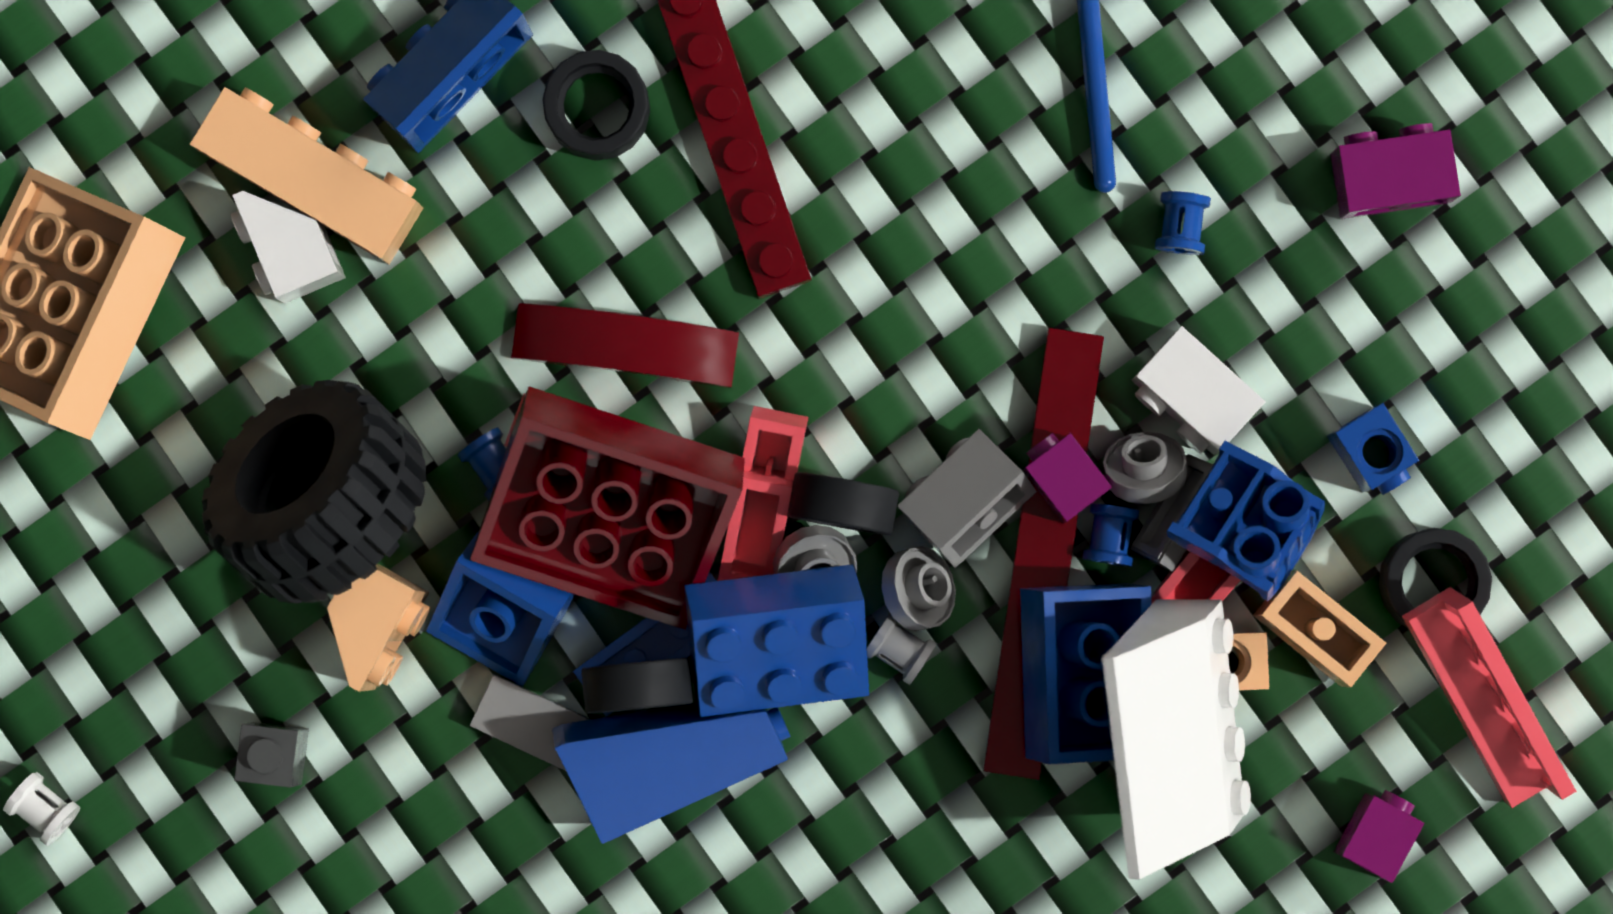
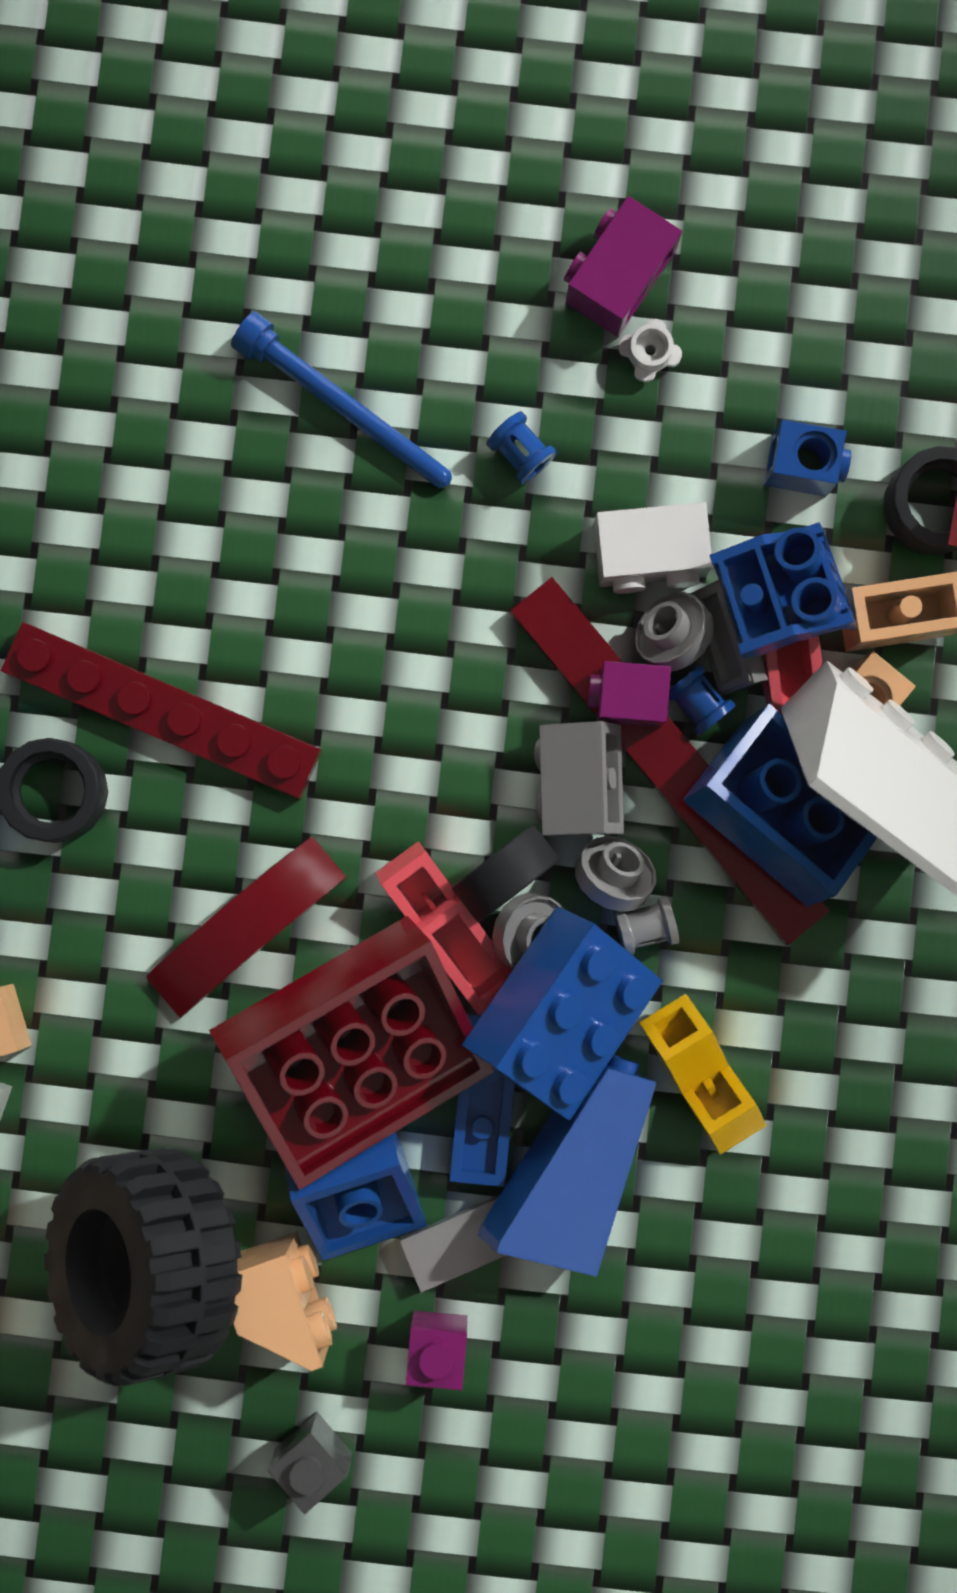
camera: 60 degrees left, 0 degrees up
blue bush [457,427,506,501] -> none
black tyre [581,658,693,714] -> none
none -> magenta brick [406,1310,468,1390]
none -> white plate [618,319,682,382]
none -> yellow brick [639,994,767,1155]

